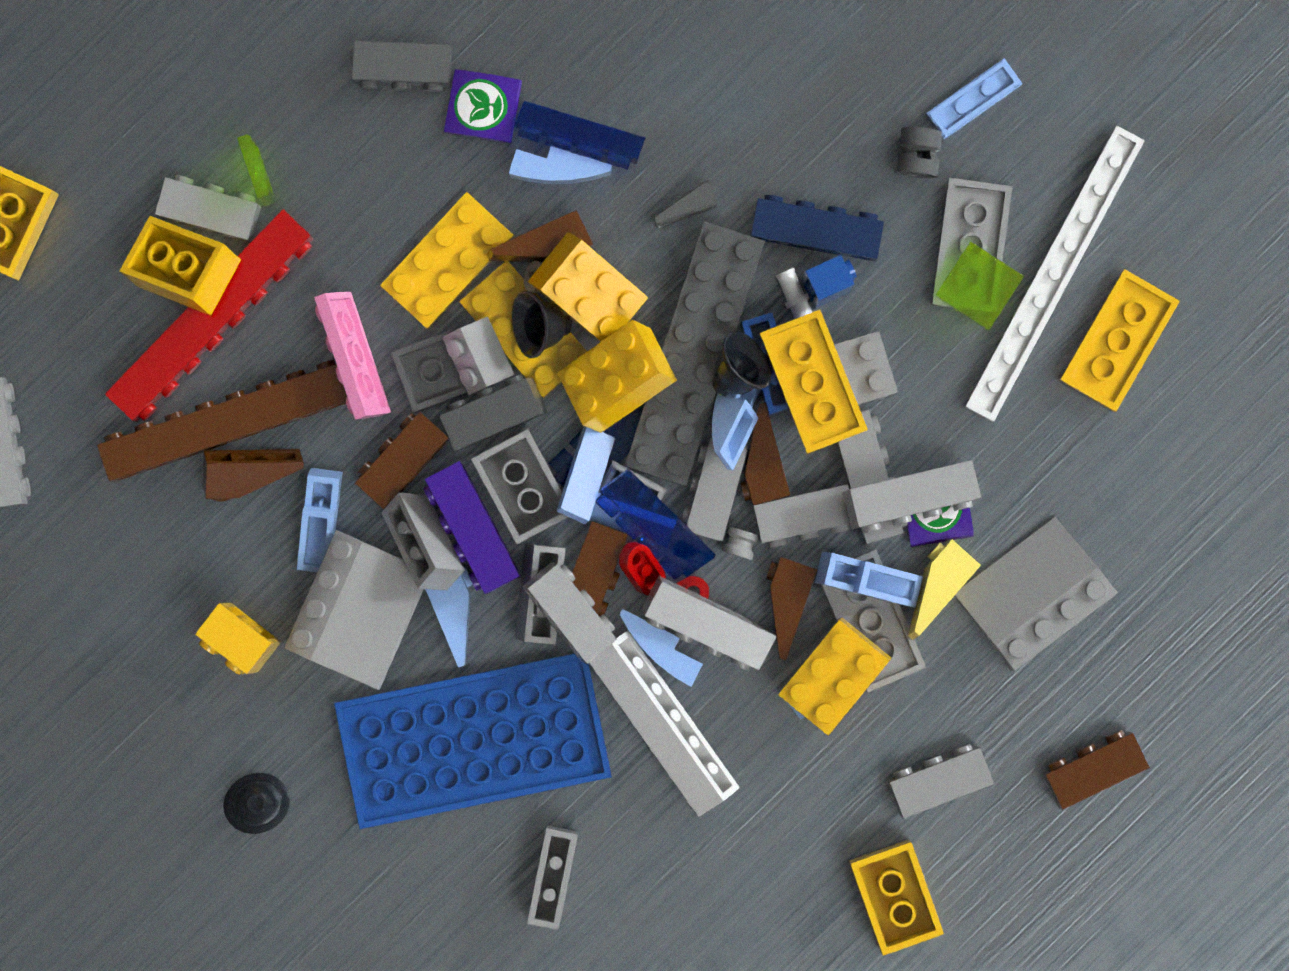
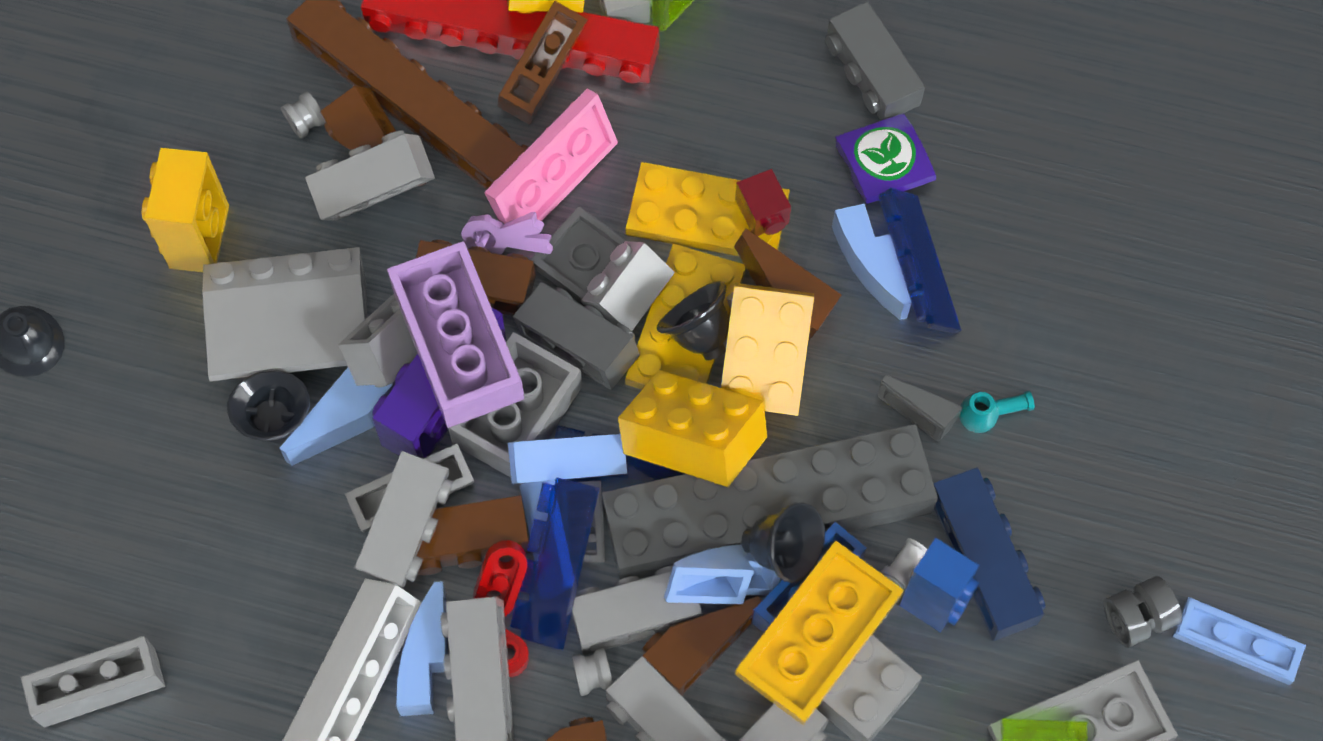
camera: 55 degrees right, 20 degrees down
light blue slope [297,468,343,572] -> none
blue plate [334,654,612,829] -> none
none -> black hat [227,370,310,441]
none -> light grey wheel [281,91,326,139]
none -> light grey brick [305,130,435,221]
none -> lavender brick [387,241,524,428]
none -> lavender piece [461,212,553,255]
none -> reddish brown slope [497,1,588,125]
none -> dark red brick [735,169,791,236]
none -> teal bar [959,391,1035,433]

